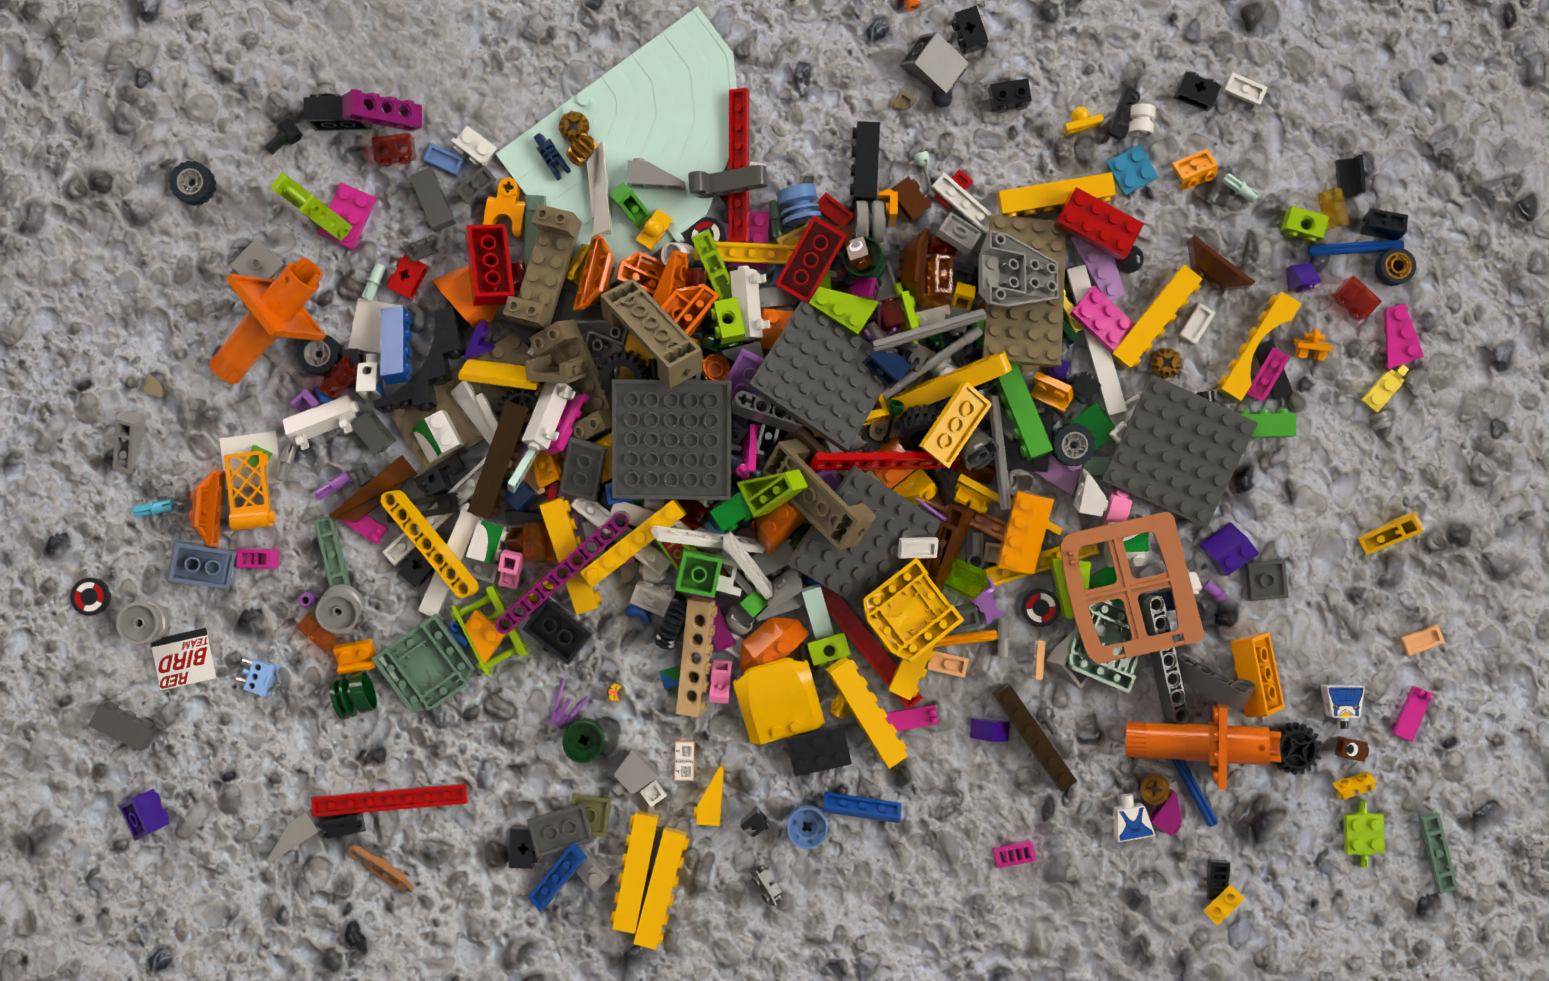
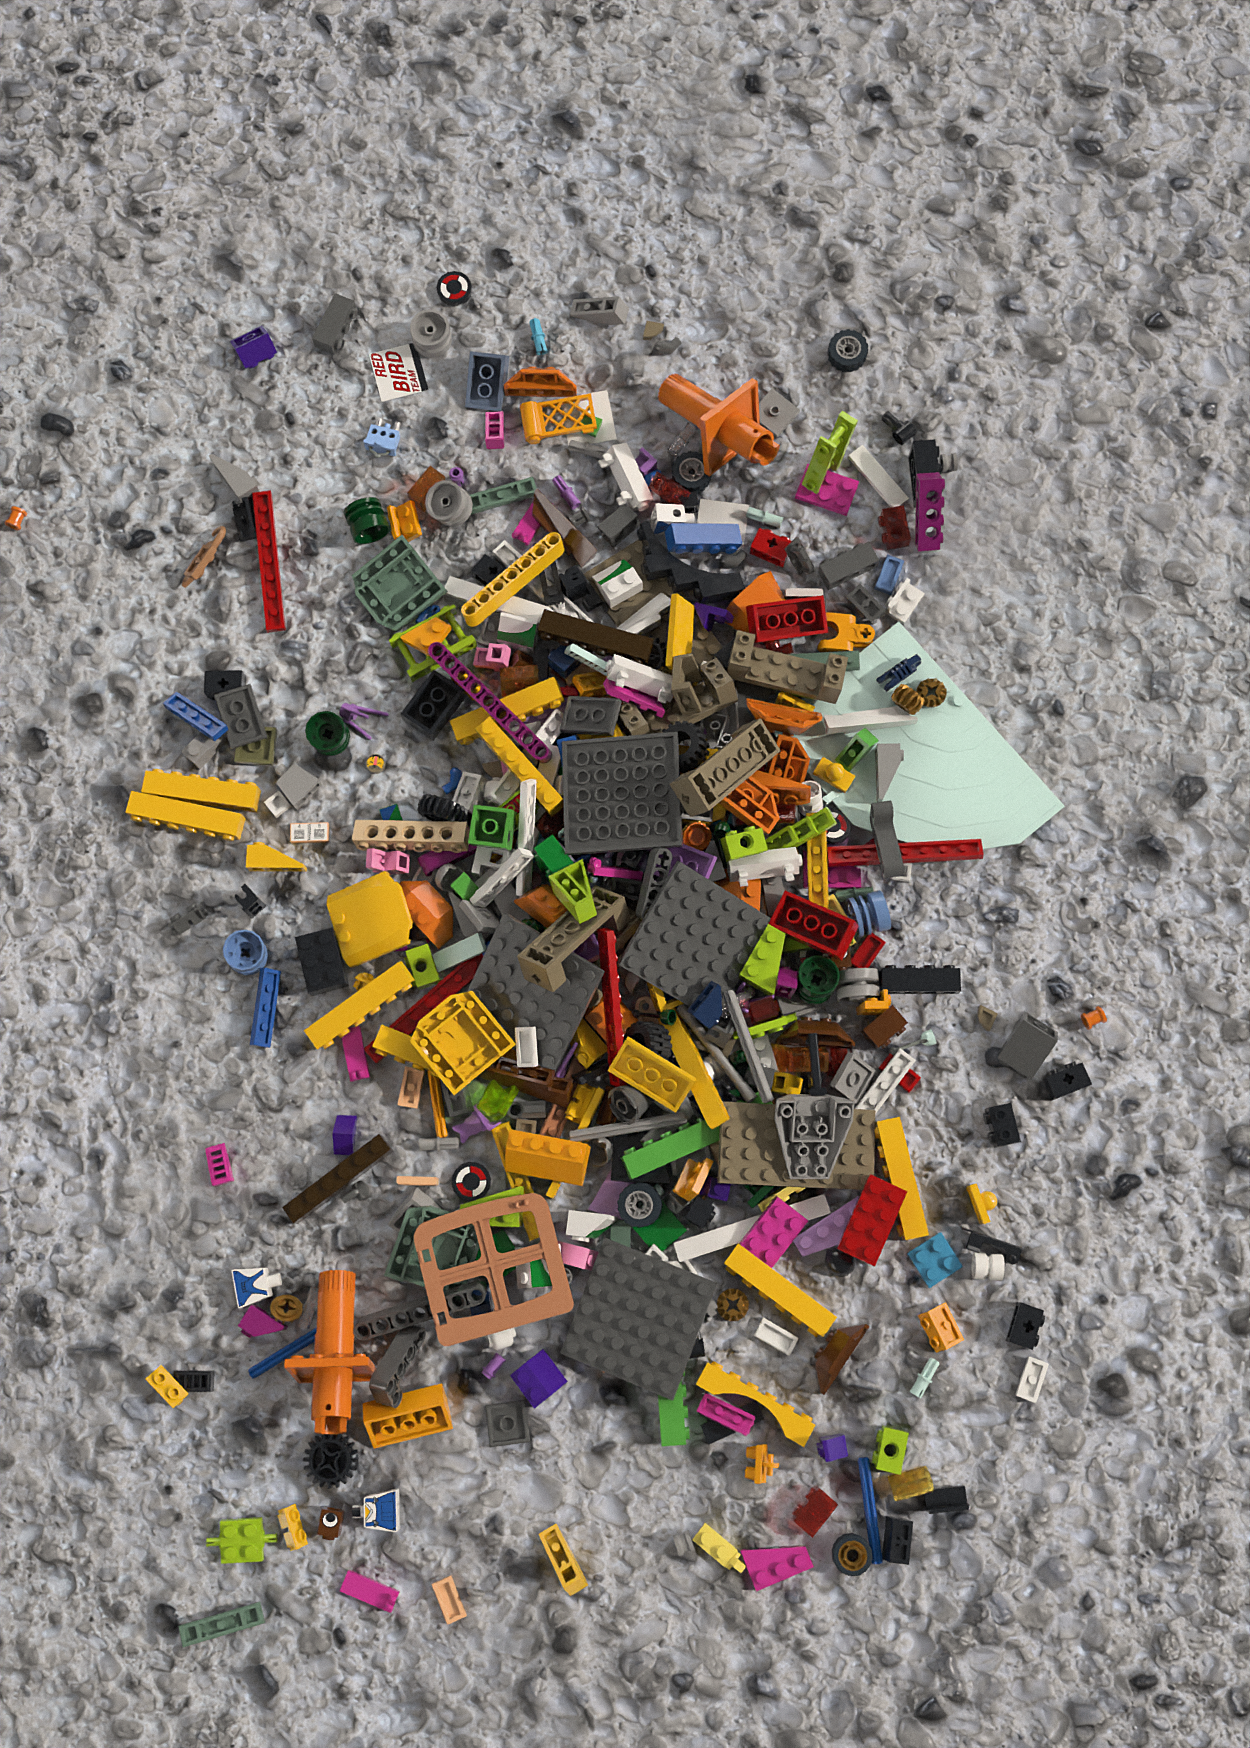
camera: 85 degrees right, 10 degrees down
reddish brown brick [845,236,873,271] -> none
none -> dark grey arm [654,337,682,355]
none -> white tile [784,588,823,596]
none -> black piece [805,1033,827,1096]
none -> white tile [848,445,909,511]

